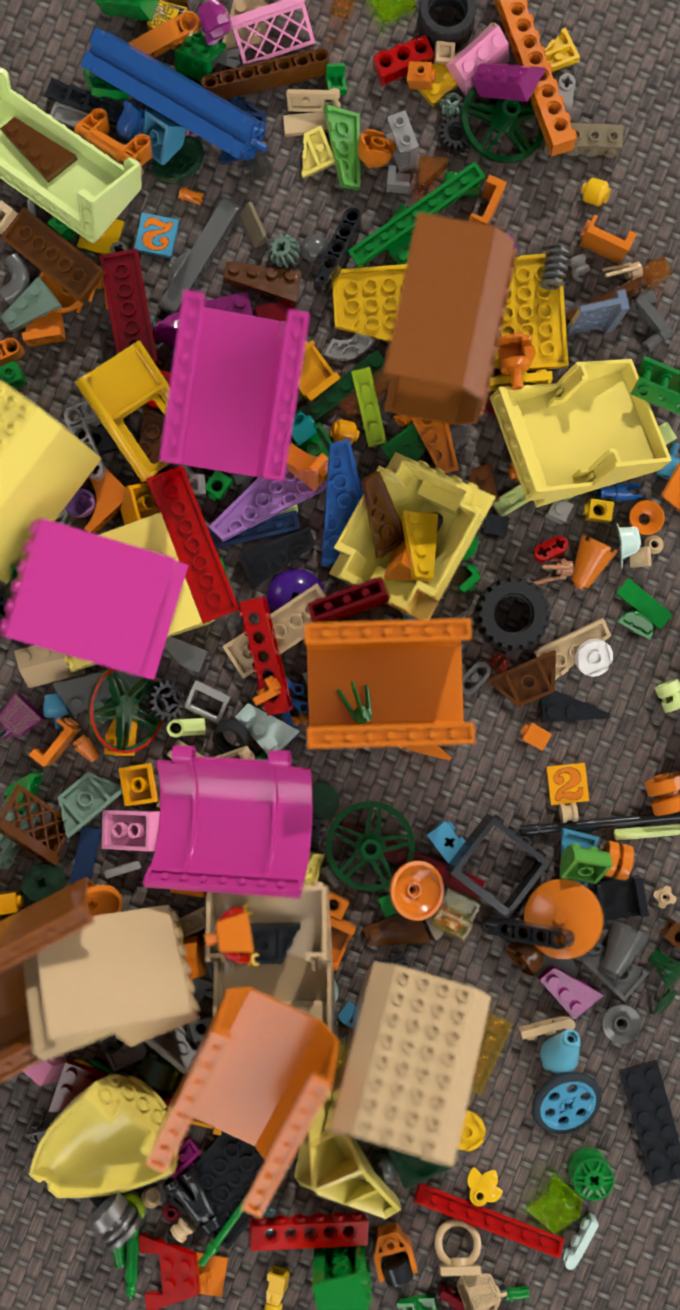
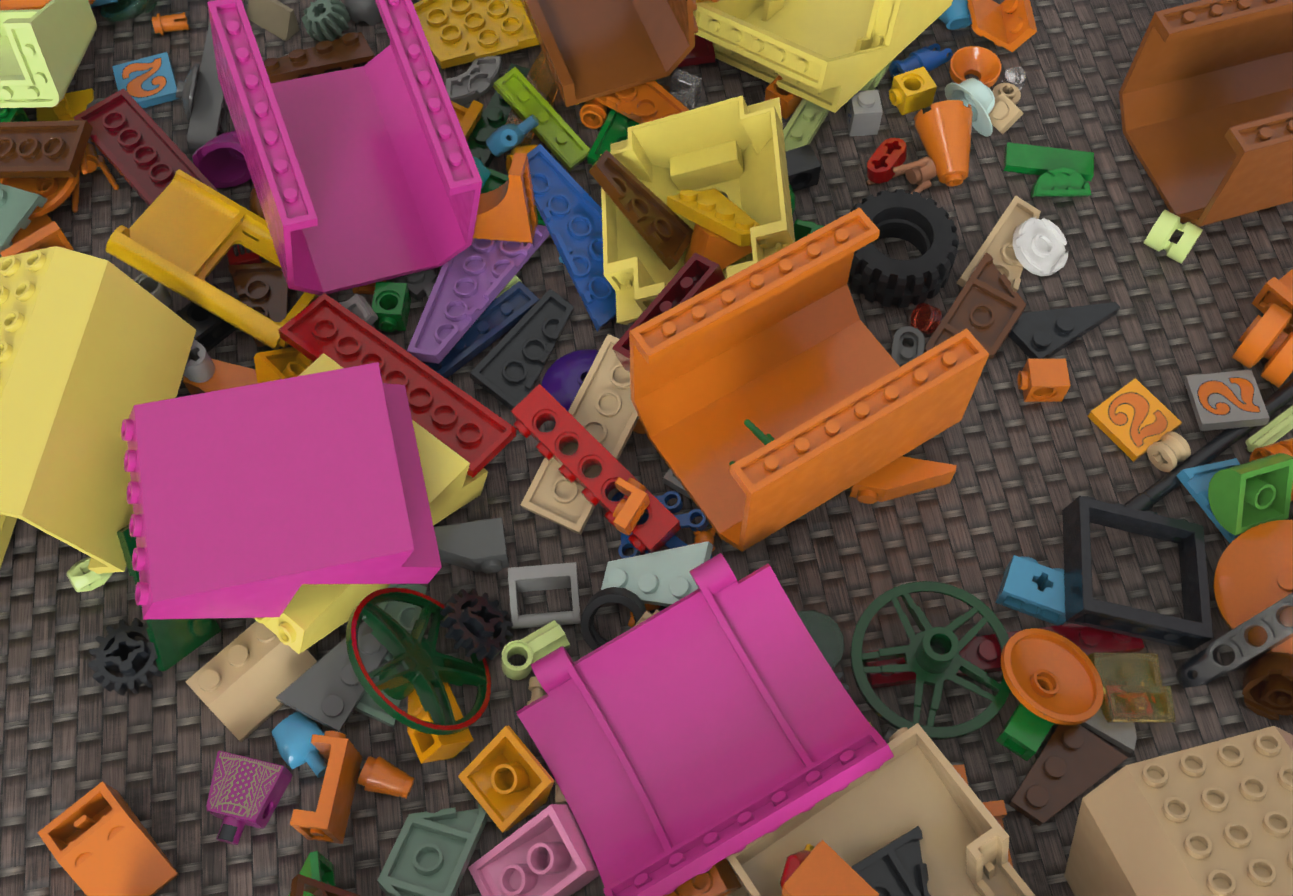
camera: 35 degrees left, 25 degrees down
none -> dark azure piece [486,114,539,157]
none -> clear hinge [1002,66,1026,90]
none -> light grey tile [1185,369,1270,431]

